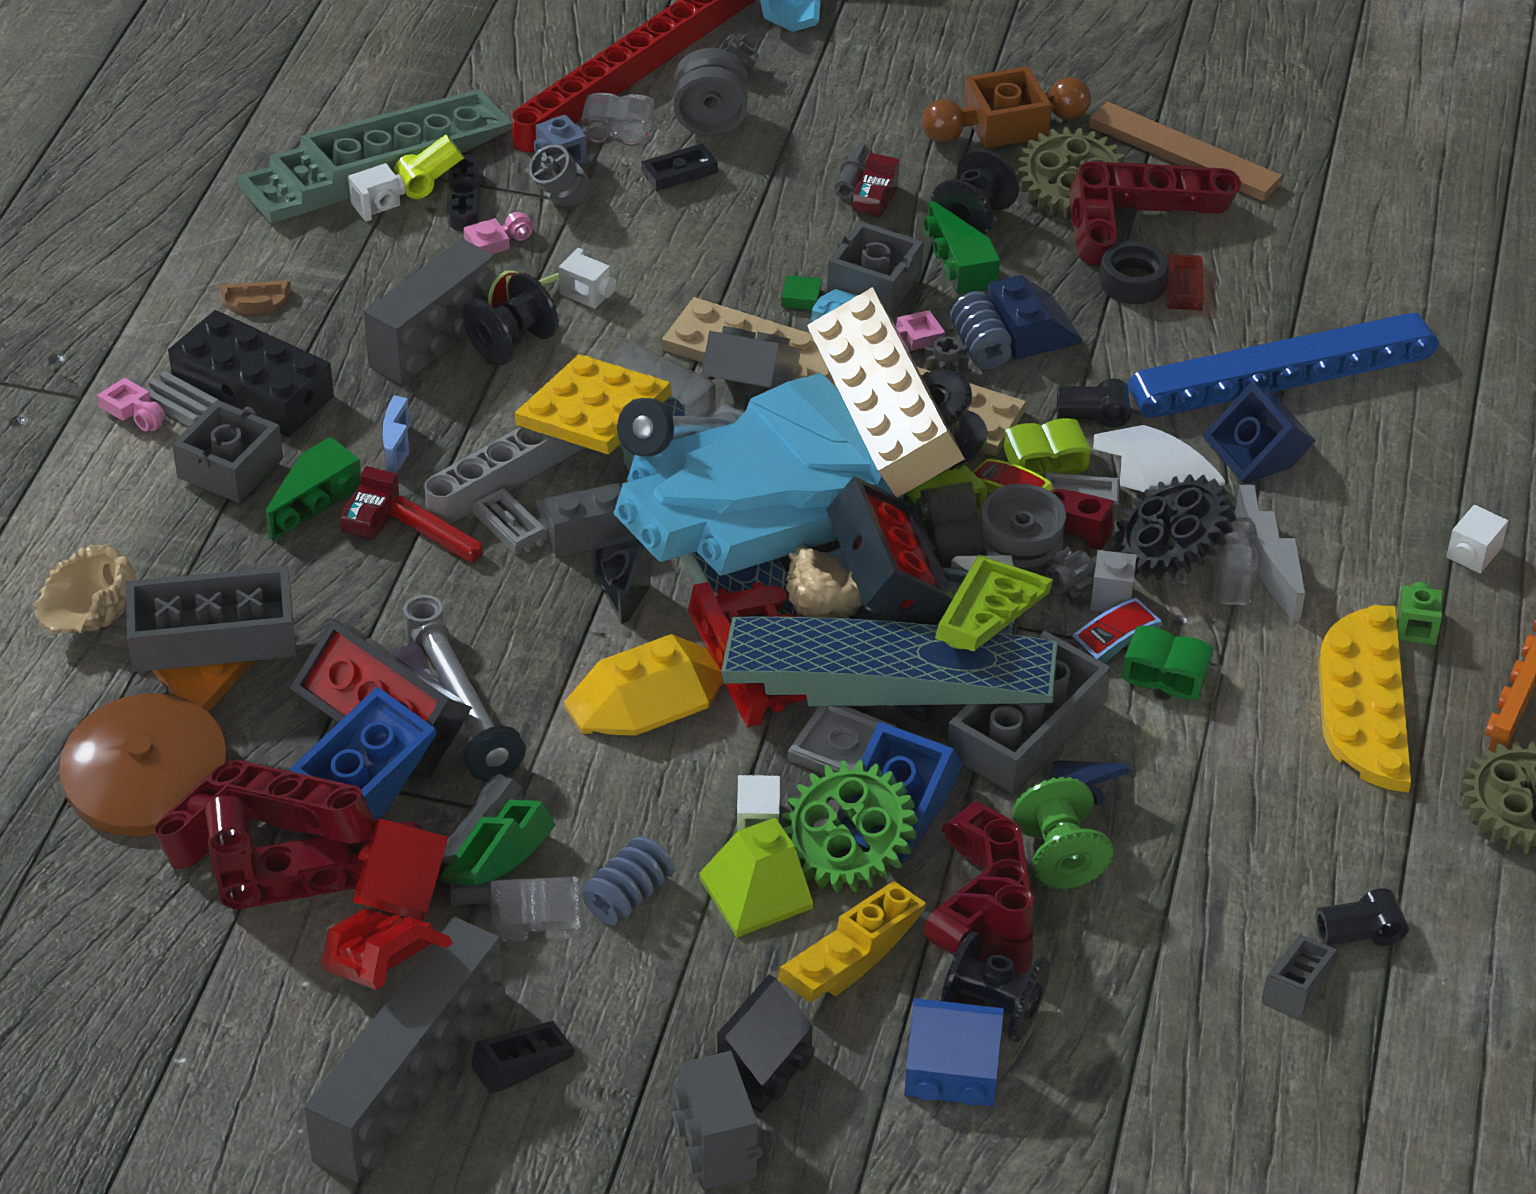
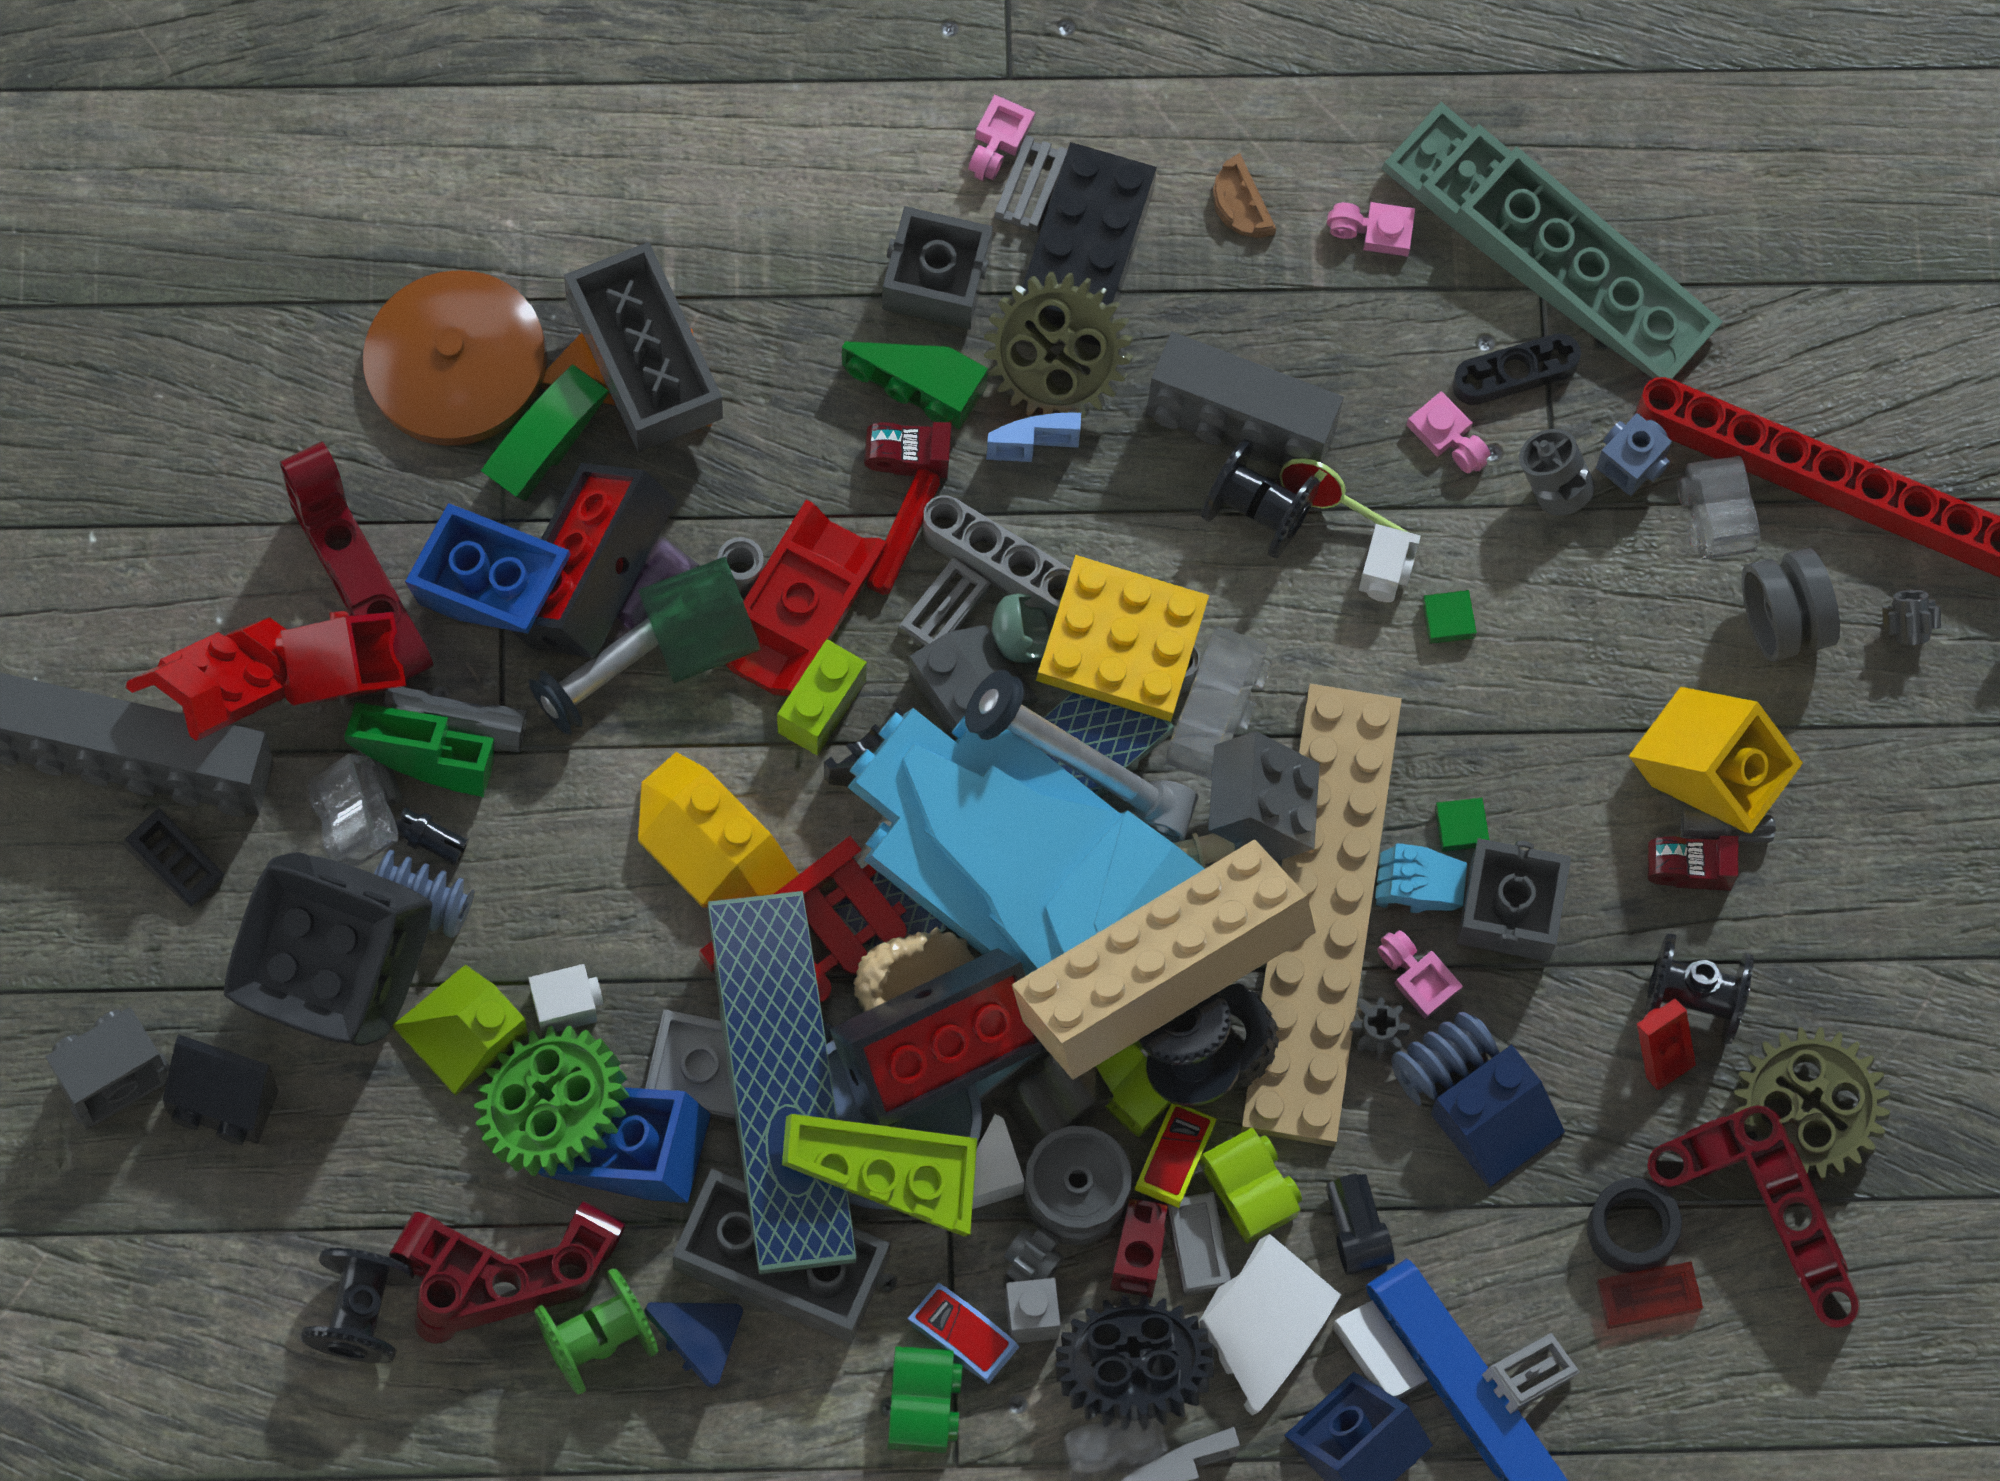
camera: 70 degrees right, 25 degrees up
tan piece [33,544,137,635] -> none
dark red beam [153,760,376,869] -> none
white brick [348,163,405,222] -> none
neon yellow piece [394,134,464,200] -> none
black plate [641,143,718,191] -> none
yellow slope [778,881,926,1003] -> none
blue slope [904,998,1004,1106] -> none
dark orange brick [921,66,1091,149] -> none
green slope [923,201,1000,294] -> none
medium nougat tile [1089,101,1282,202] -> none
none -> black piece [224,852,432,1046]
none -> black pin [392,807,469,866]
none -> green slope [480,364,610,501]
none -> clear green slope [638,557,761,683]
none -> red piece [713,499,887,696]
none -> lime brick [777,639,867,756]
none -> olive gear [984,272,1133,418]
none -> sand green hair [992,593,1050,663]
none -> bright pink plate [1327,202,1415,257]
none -> white slope [1332,1301,1428,1400]
none -> green tile [1422,590,1477,644]
none -> light grey tile [1482,1333,1580,1414]
none -> yellow slope [1629,687,1803,833]
none -> red plate [1637,999,1696,1090]

